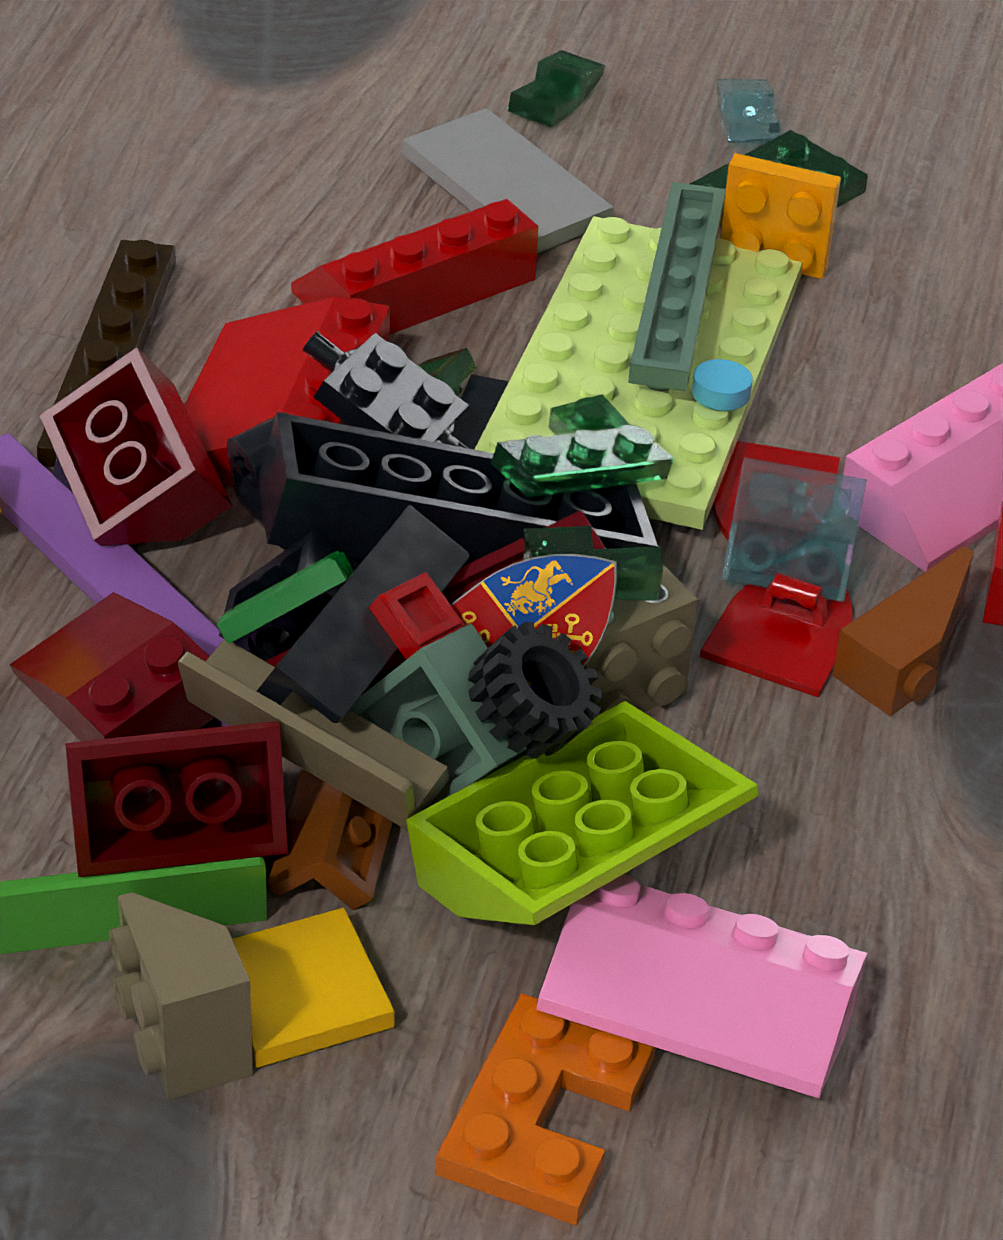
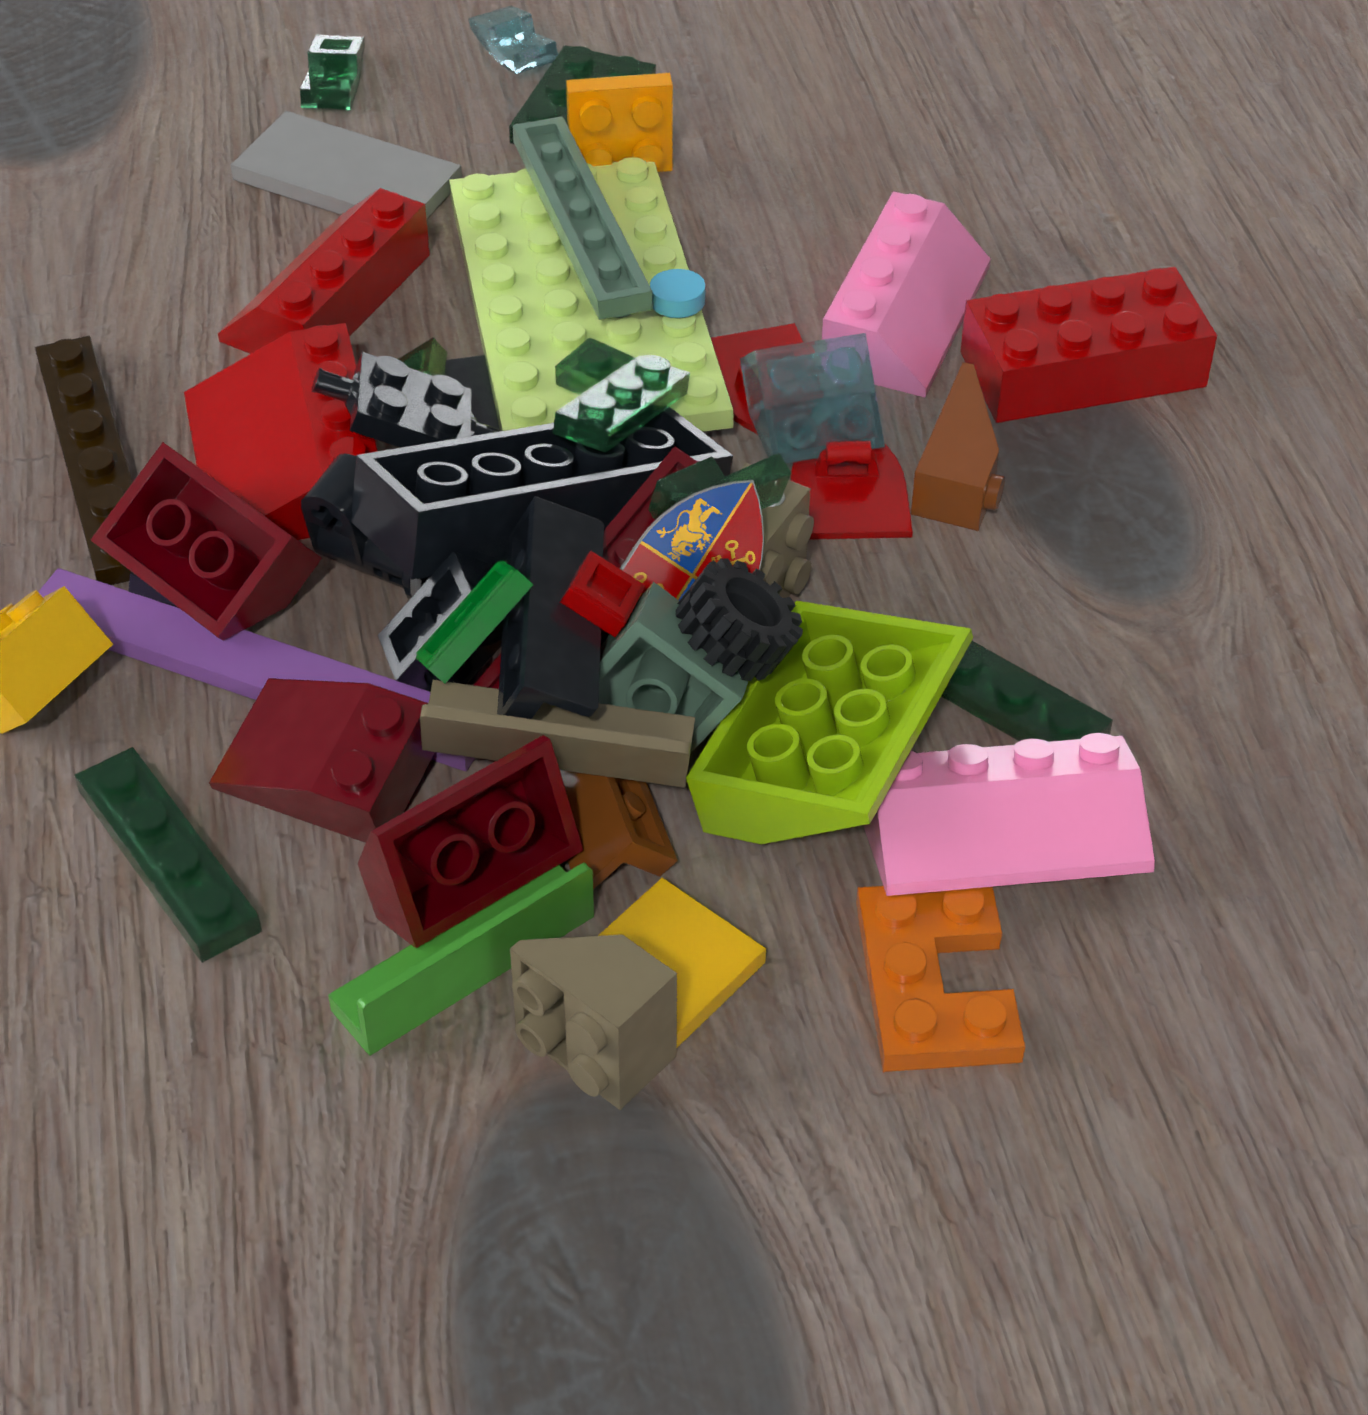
camera: 25 degrees left, 5 degrees up
none -> clear green plate [941,641,1113,742]

